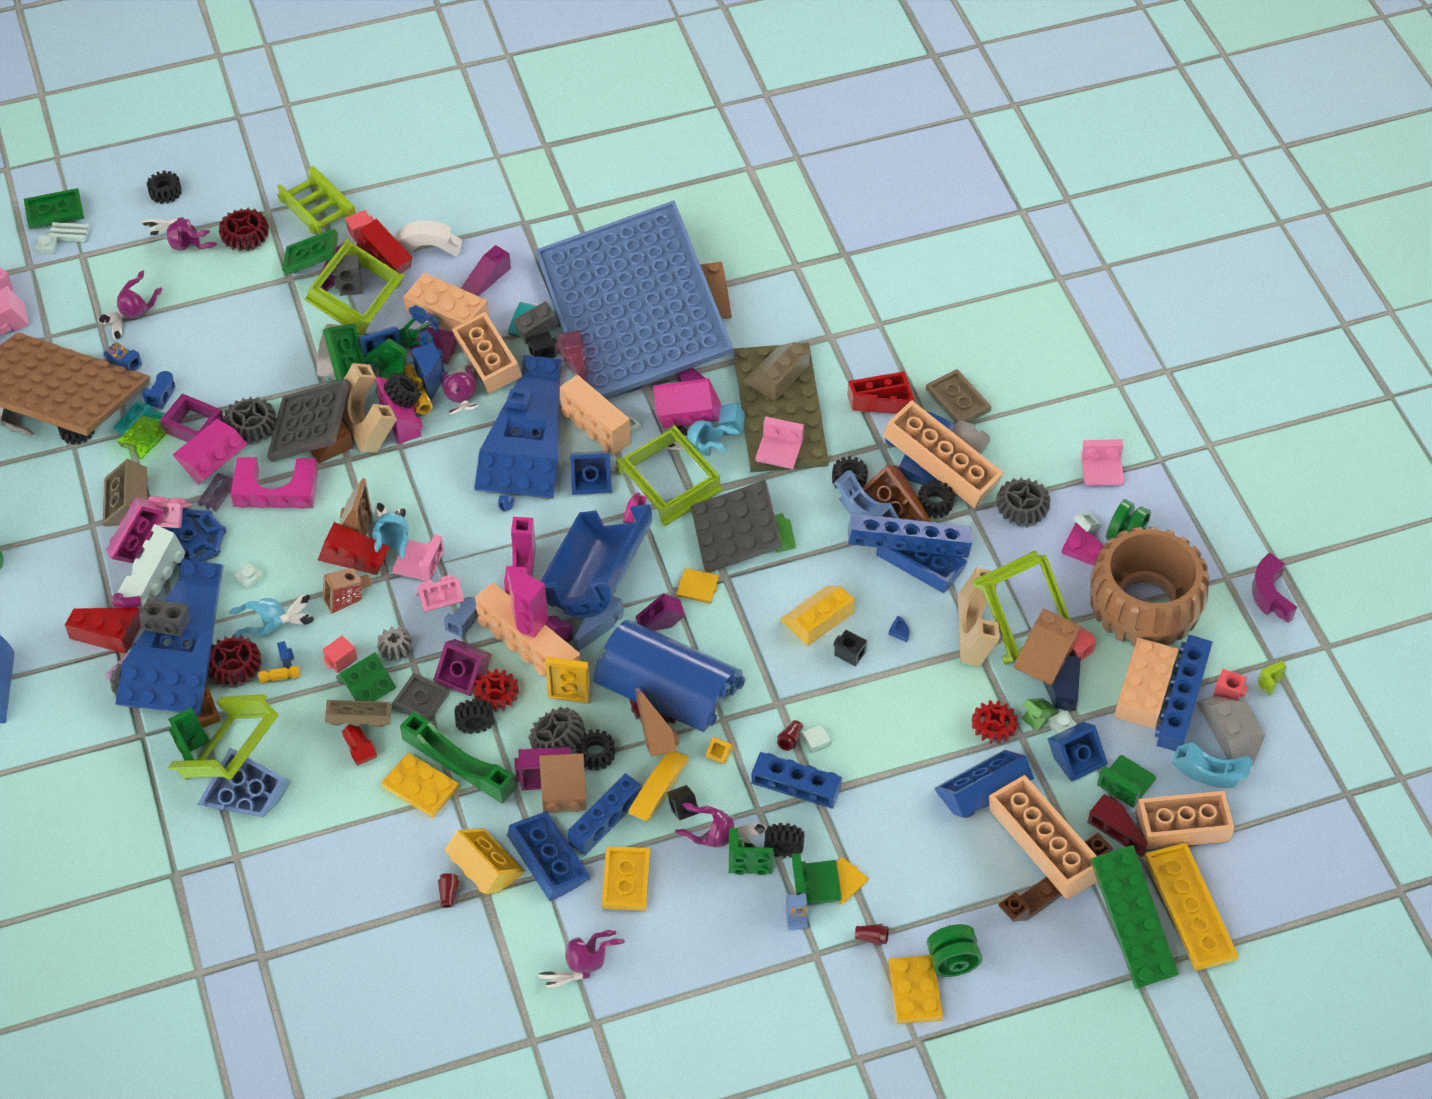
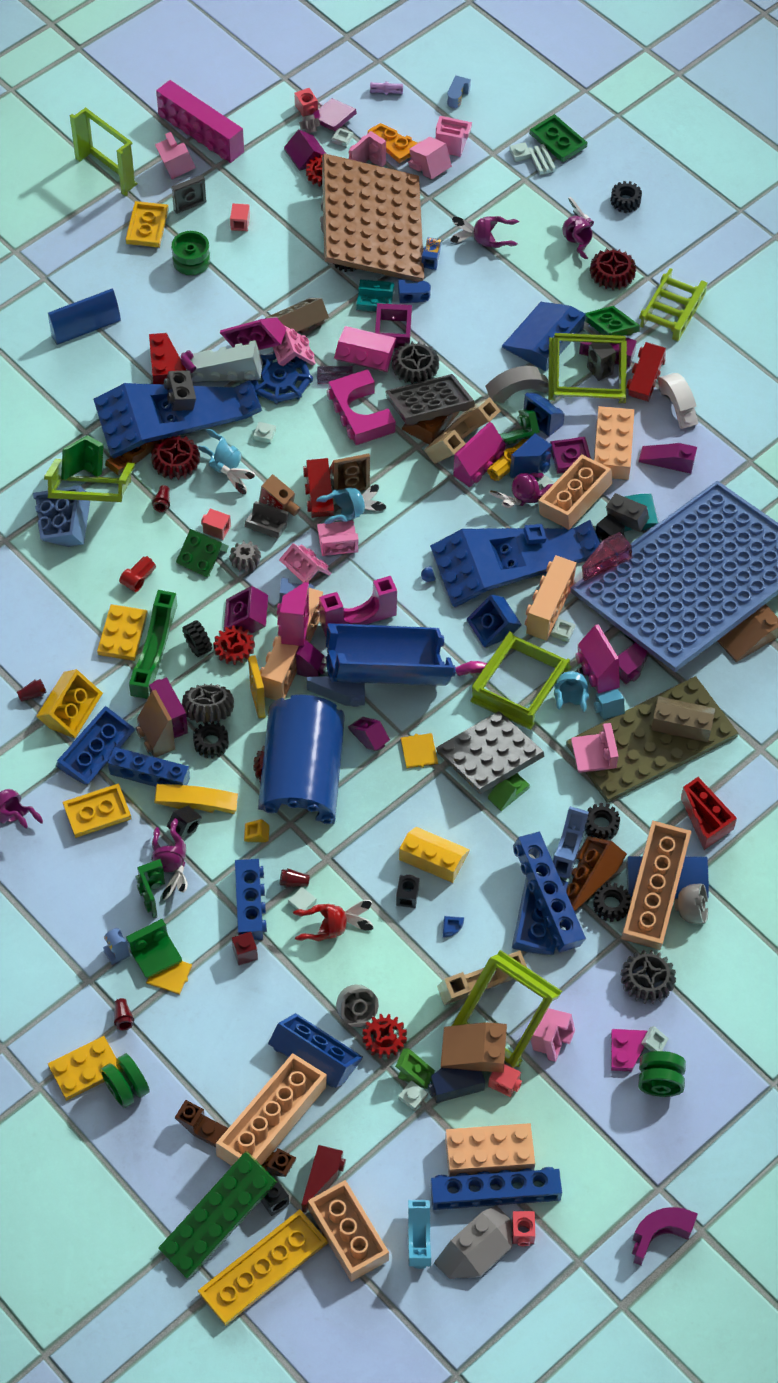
camera: 65 degrees right, 5 degrees up
clear neon green bracket [117,415,166,459] -> none
yellow axle [258,665,300,683] -> none
blue plate [277,641,294,669] -> none
green plate [322,324,366,381] -> none
dark tan plate [325,700,391,727] -> none
coral brick [345,210,374,242] -> none
black tyre [384,372,421,409] -> none
dark grey tile [391,673,450,721] -> none
plant [398,305,439,348] -> none
medium nougat slope [635,688,679,757] -> none
black tyre [764,823,805,858] -> none
dark tan plate [926,369,991,423] -> none
blue slope [1047,722,1108,781] -> none
bright pink bracket [1080,439,1124,486] -> none
medium nougat tyre [1090,526,1209,646] -> none
green bracket [1097,755,1156,808] -> none
lime bracket [1257,660,1287,696] -> none
none -> dark red cone [152,485,170,512]
none -> dark red brick [232,932,258,965]
none -> dark grey bracket [244,501,289,538]
none -> red hair [293,900,374,941]
none -> light grey cylinder [336,984,379,1027]
none -> blue slope [502,301,586,372]
none -> bright pink plate [531,1008,575,1062]

